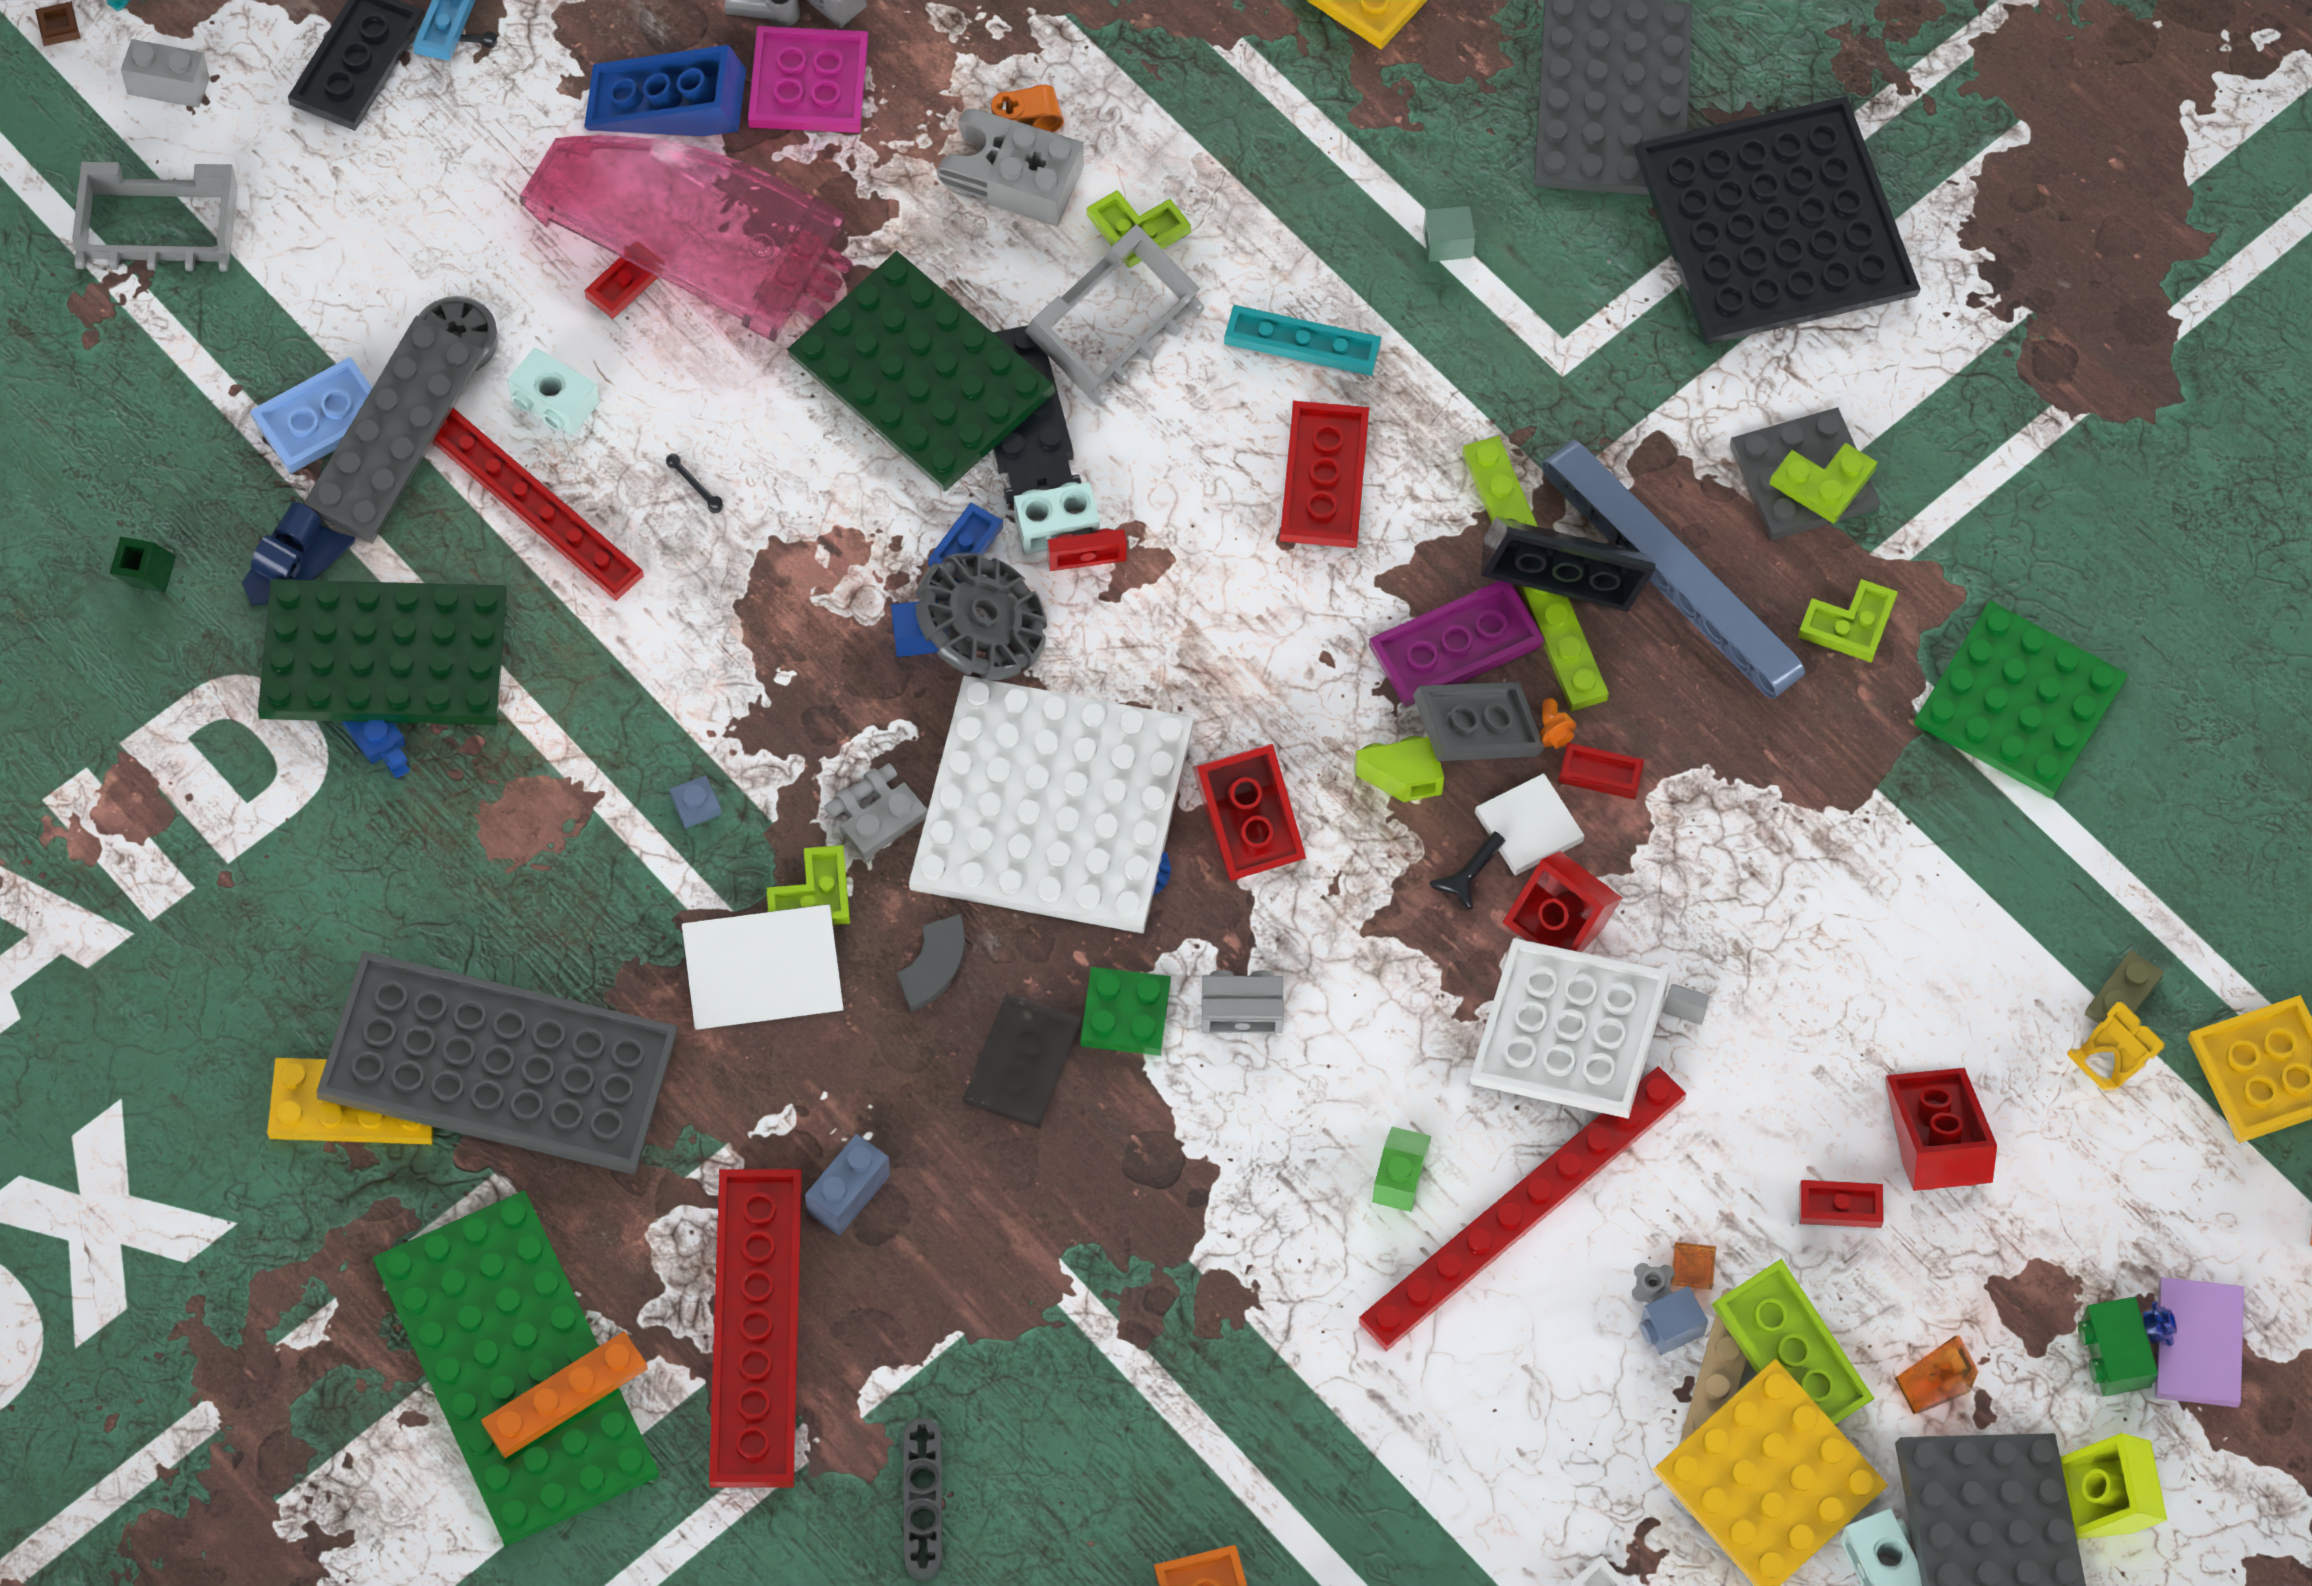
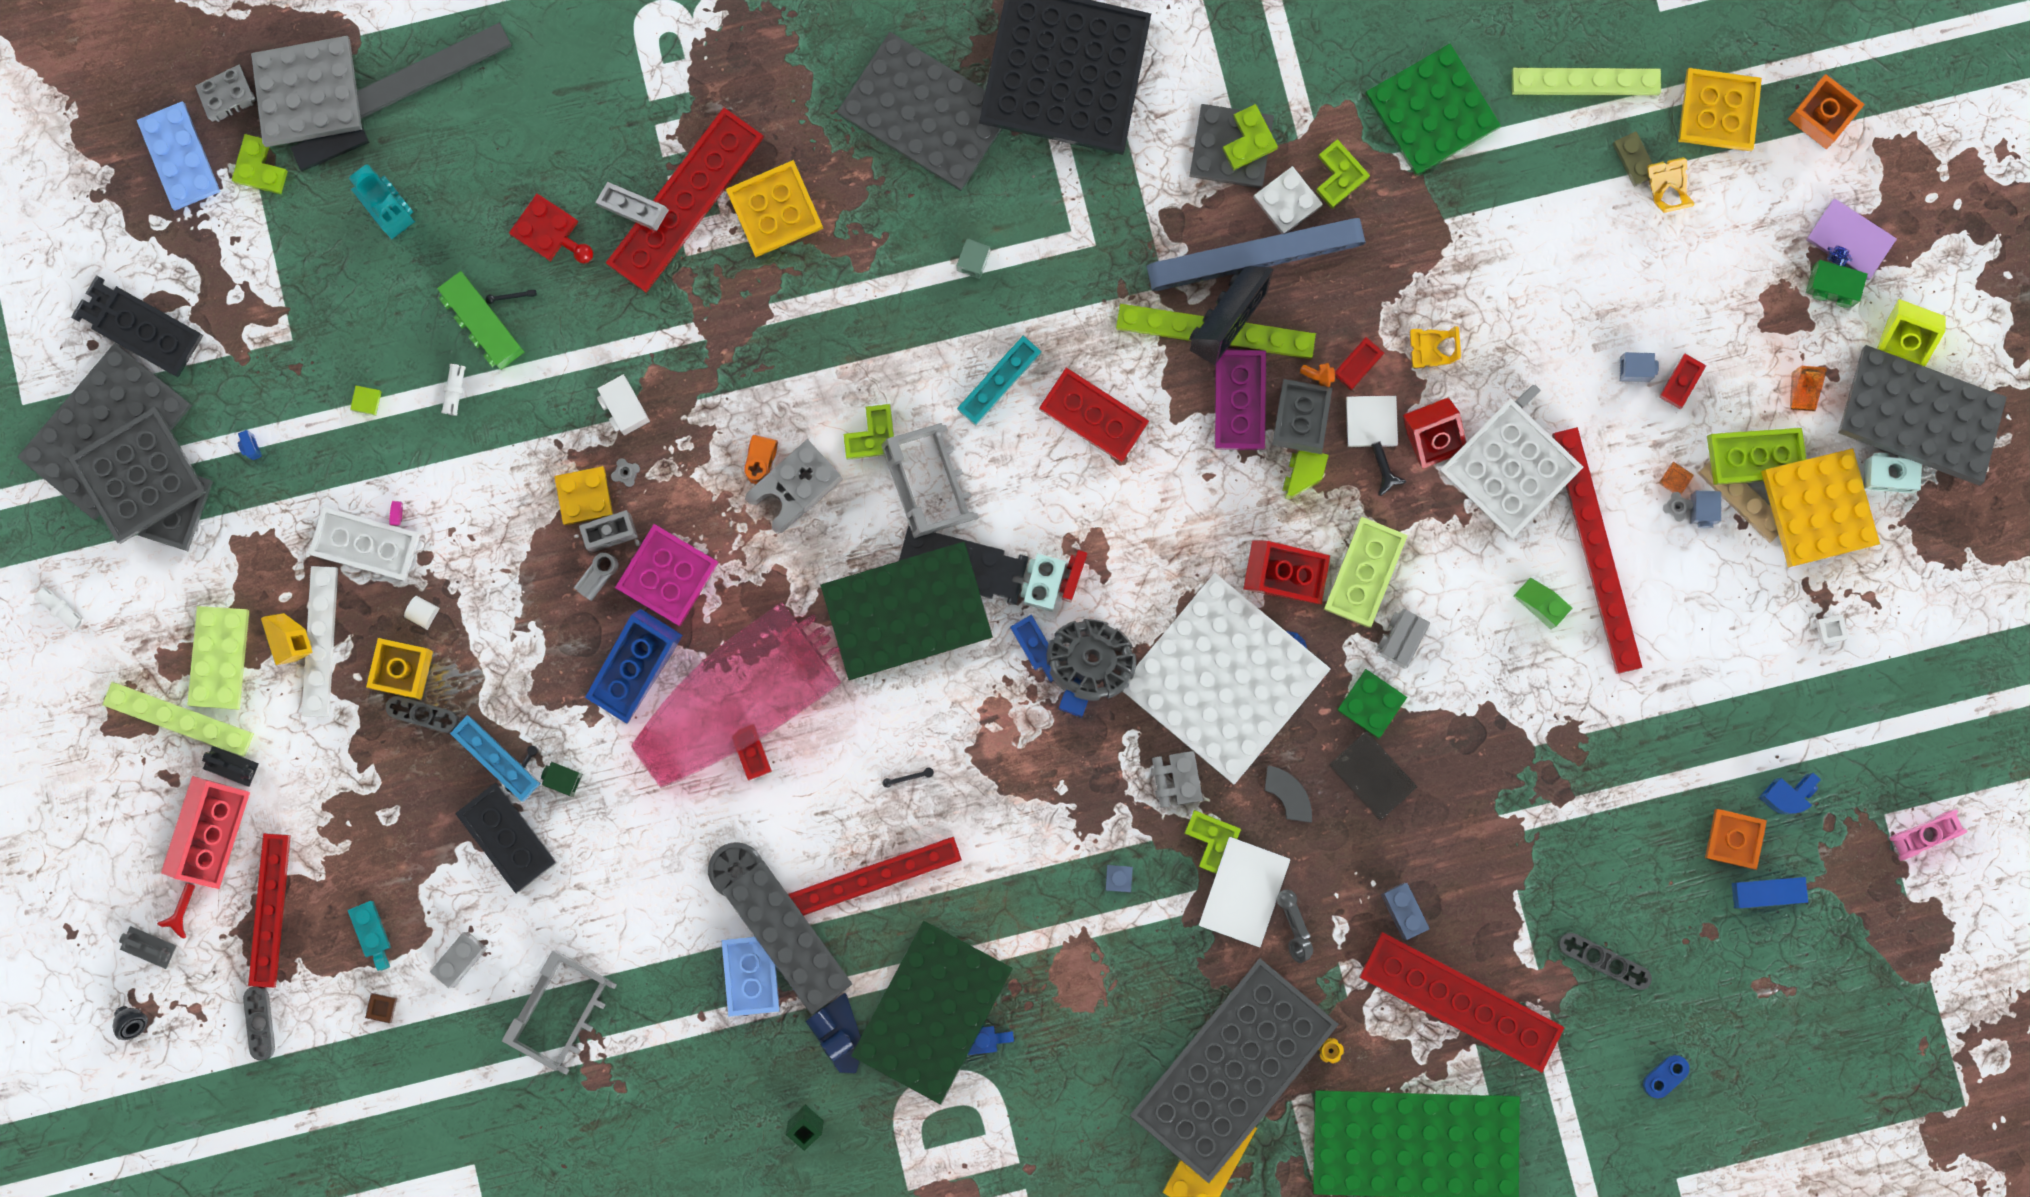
camera: 60 degrees left, 20 degrees up
orange plate [481,1331,648,1458] -> none
light aqua brick [507,347,600,436] -> none
red slope [1885,1067,1997,1191] -> none
none -> dark green brick [541,761,583,797]
none -> white plate [1253,166,1323,234]
none -> dark grey piece [1277,889,1313,963]
none -> yellow plate [1319,1038,1344,1064]
none -> yellowish green plate [1323,517,1408,628]
none -> yellow piece [1409,326,1461,369]
none -> yellowish green plate [1512,68,1661,95]
none -> sand blue brick [1620,352,1659,382]

